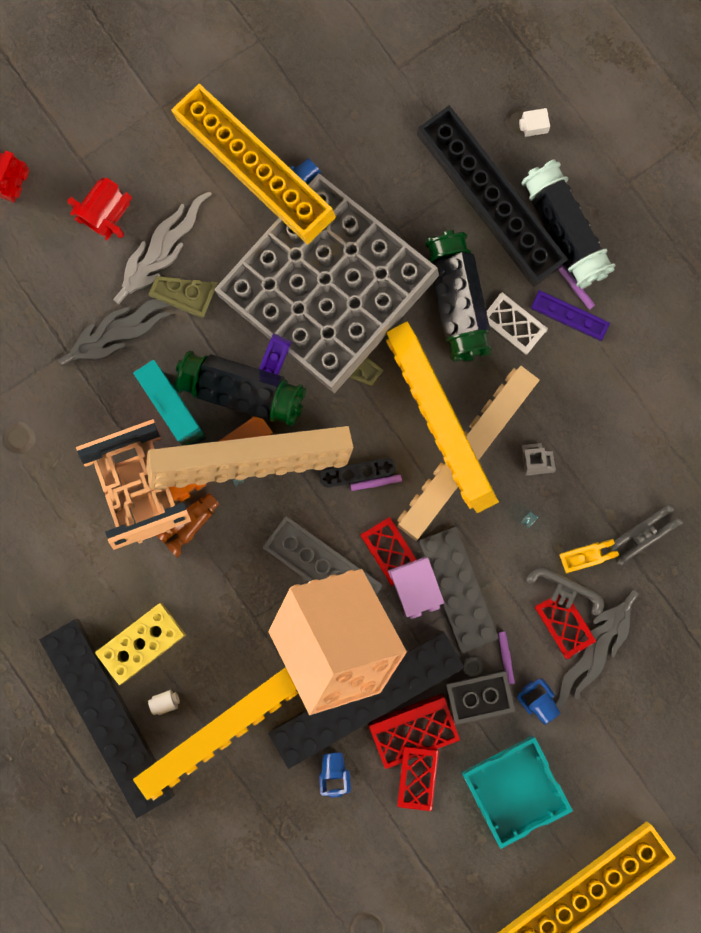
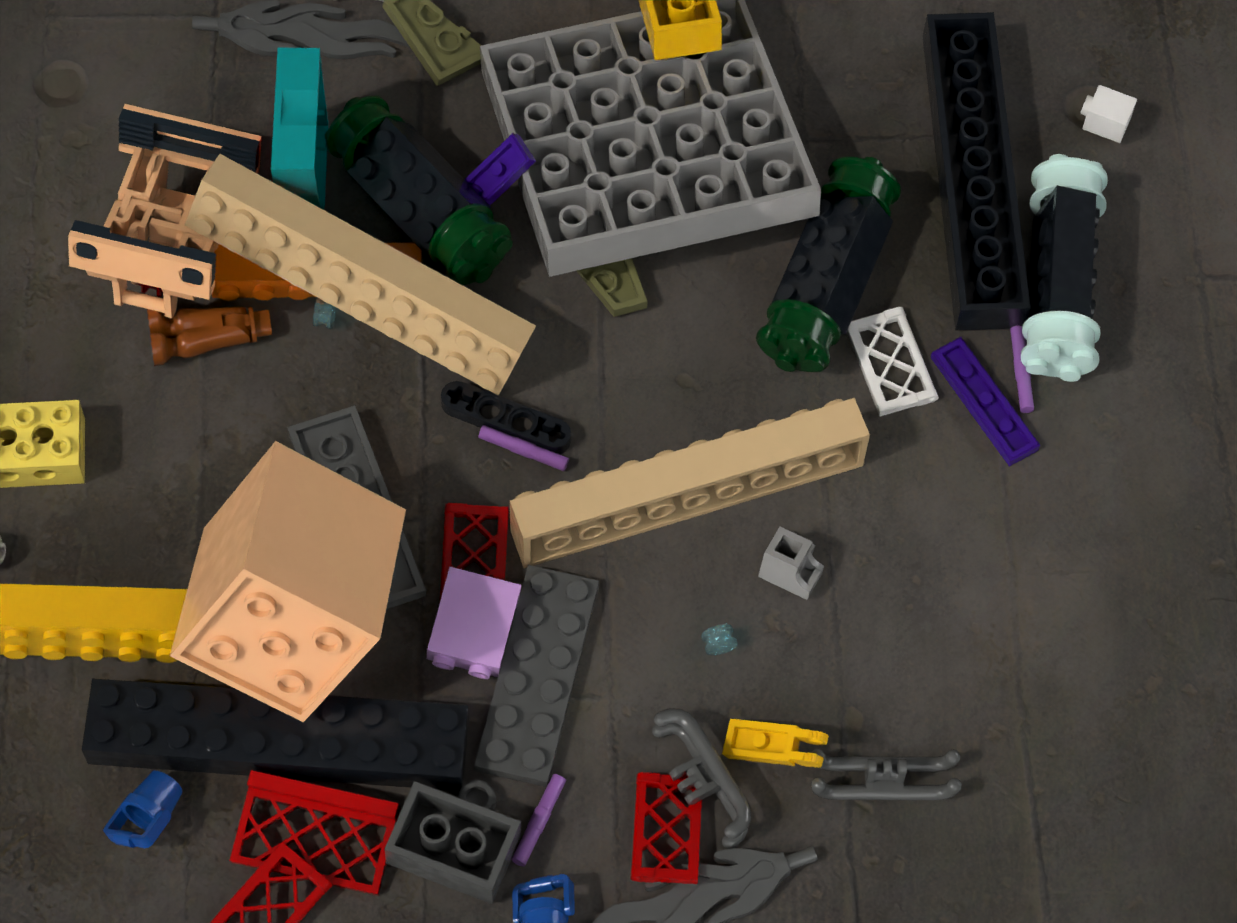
camera: 30 degrees right, 20 degrees down
yellow brick [386,321,499,513] -> none

